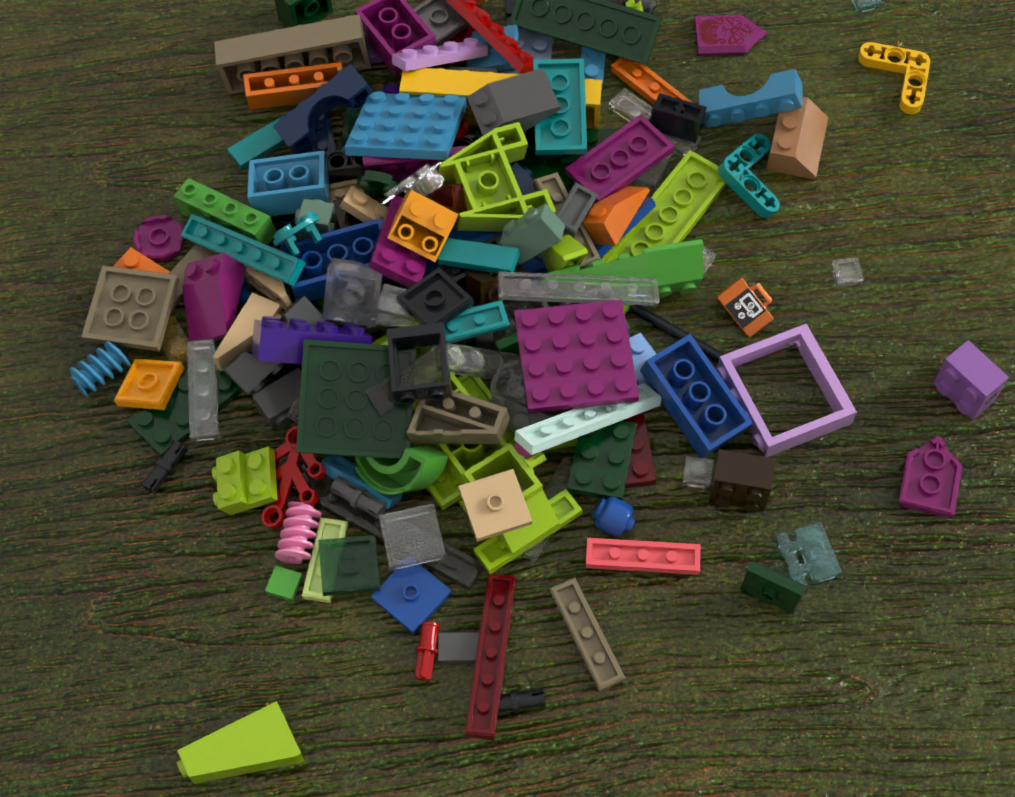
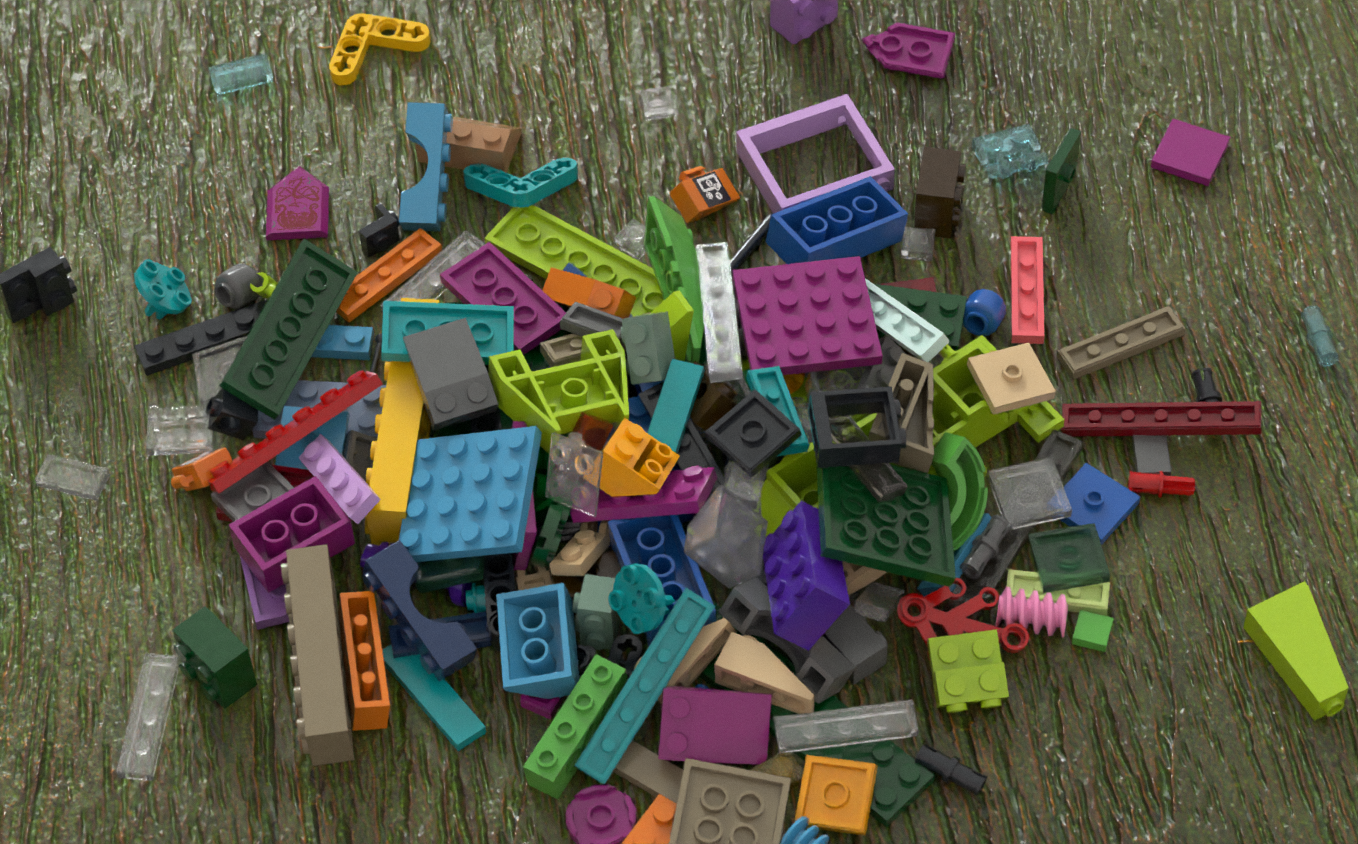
camera: 90 degrees left, 10 degrees down
black hinge [650,93,707,143] -> none
none -> black bracket [359,203,400,258]
none -> magenta tile [1151,118,1230,186]

